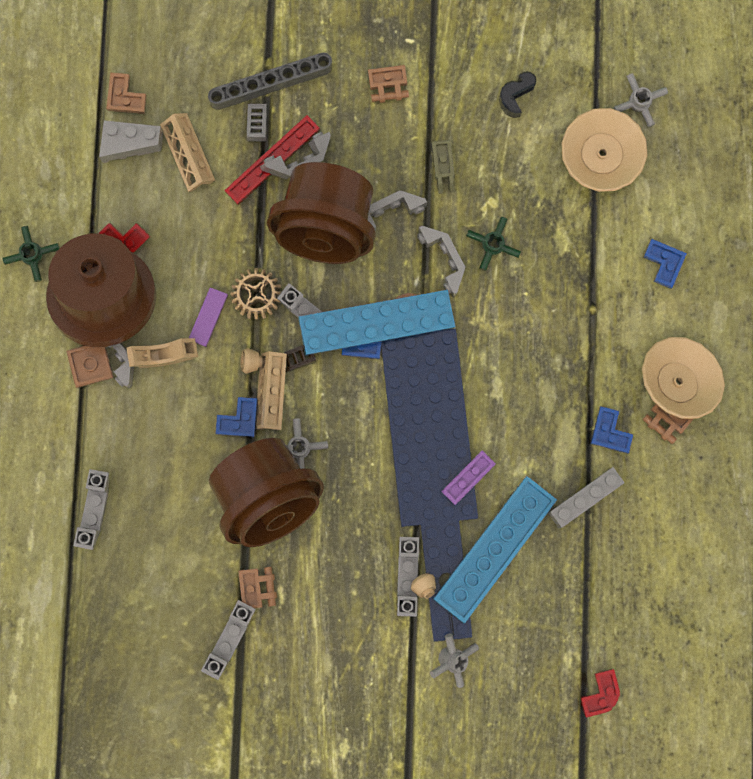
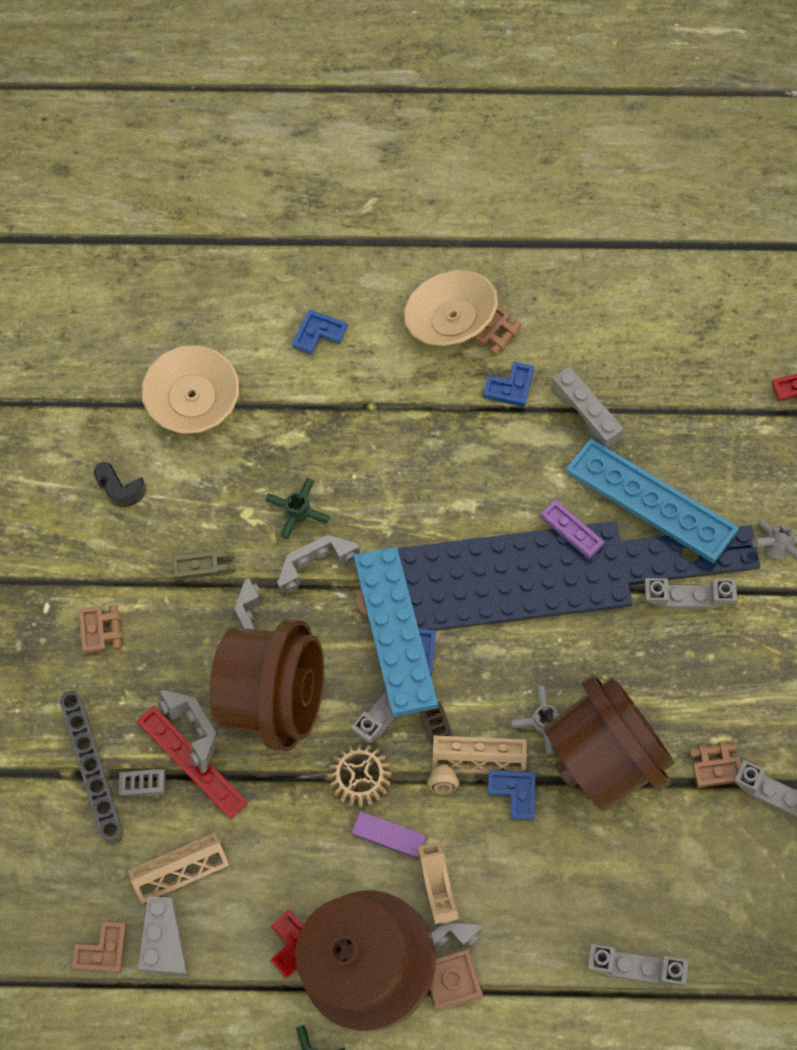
camera: 85 degrees left, 15 degrees down
tan cone [411,573,436,599] -> none
light grey bar [613,73,668,127] -> none

